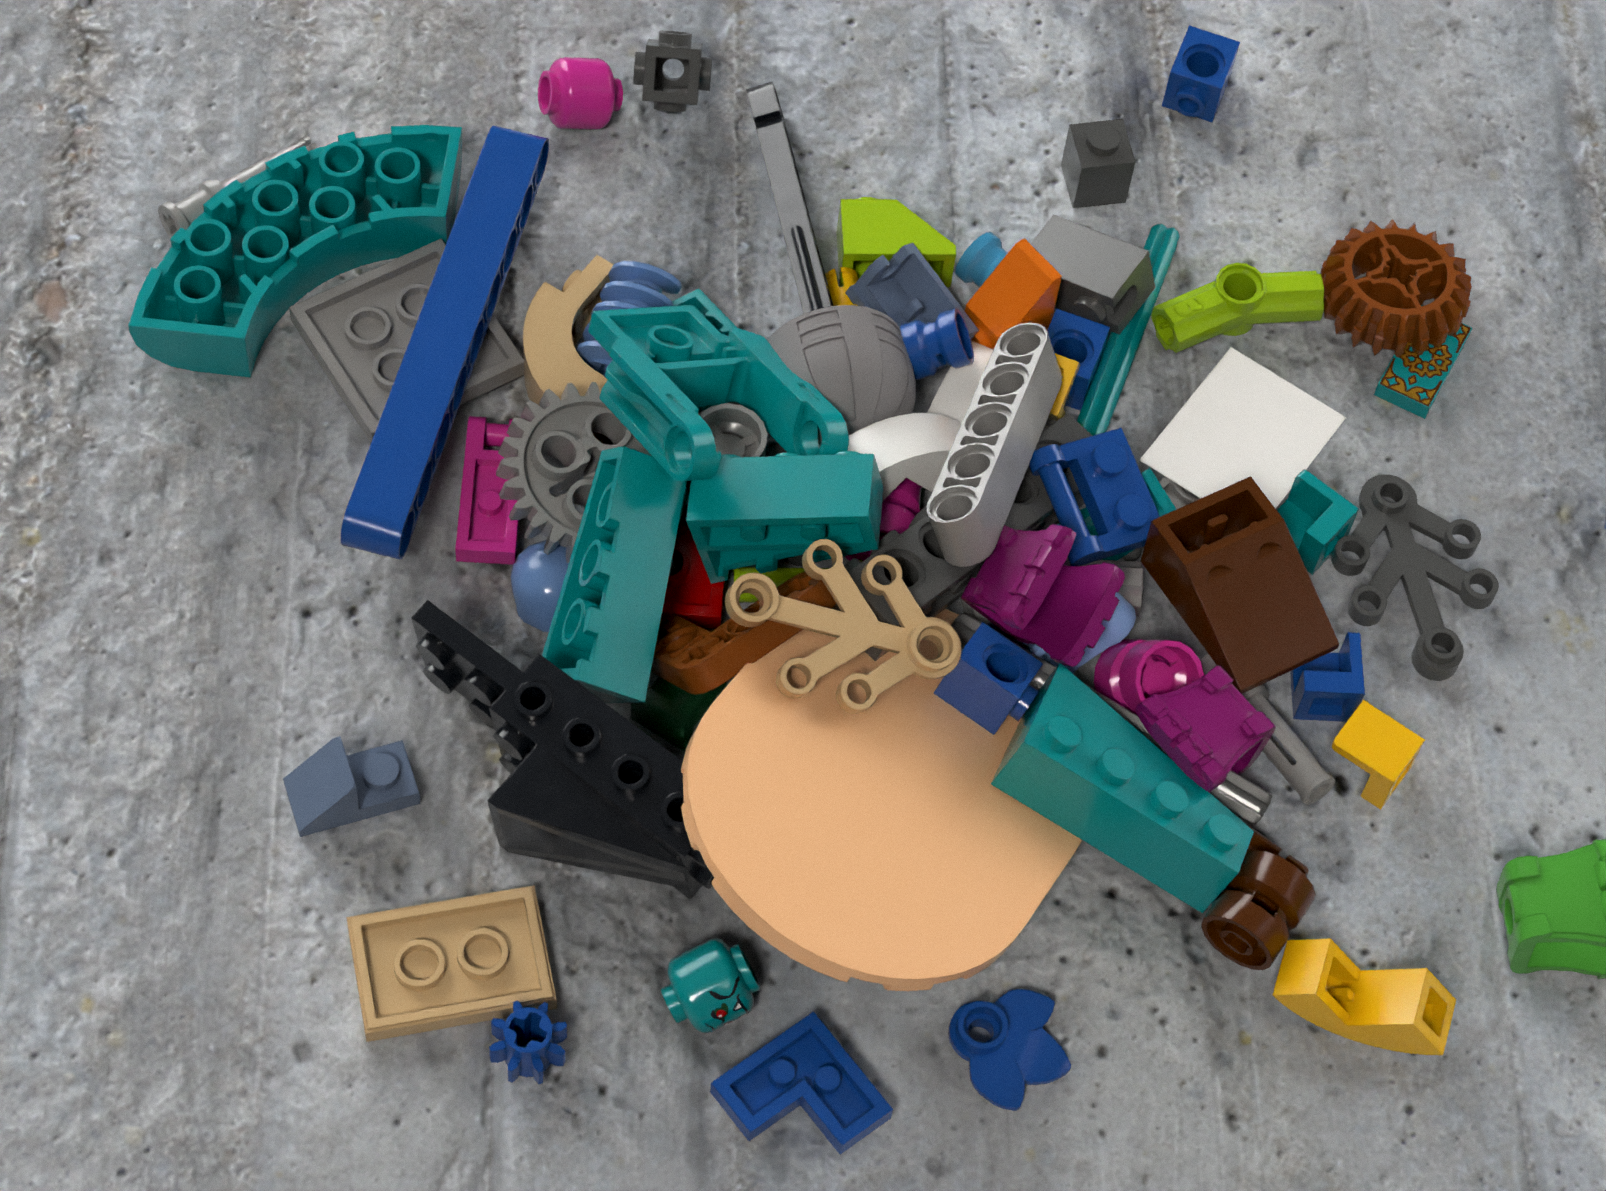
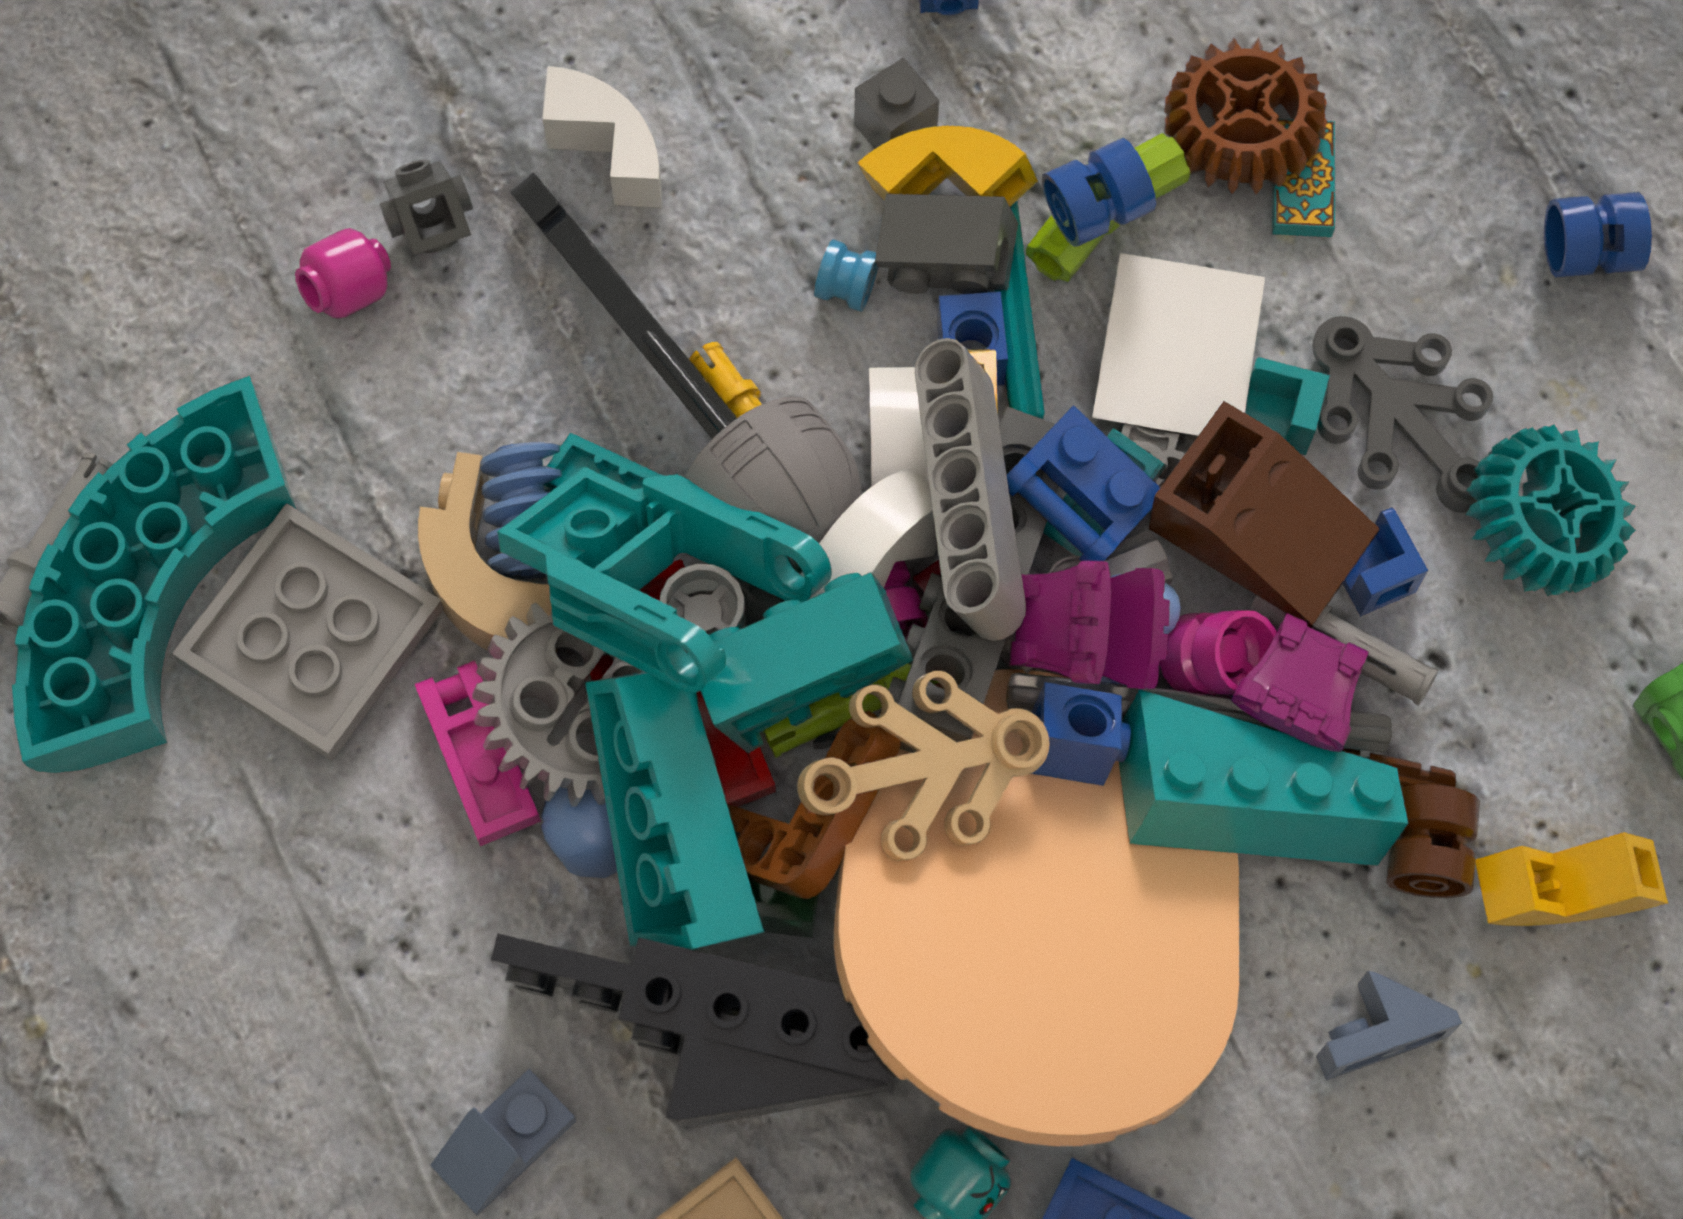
camera: 20 degrees left, 10 degrees up
blue beam [341,125,549,560] -> none
lime slope [836,197,956,287] -> none
sand blue hinge [845,243,979,371] -> none
blue wheel [900,308,974,380] -> none
blue plate [948,989,1071,1111] -> none
orange slope [965,238,1062,350] -> none
yellow panel [1332,700,1425,810] -> none
none -> white brick [542,66,662,208]
none -> yellow brick [857,126,1038,207]
none -> blue wheel [1042,138,1156,247]
none -> sand blue slope [1316,971,1462,1081]
none -> teal gear [1465,424,1636,596]

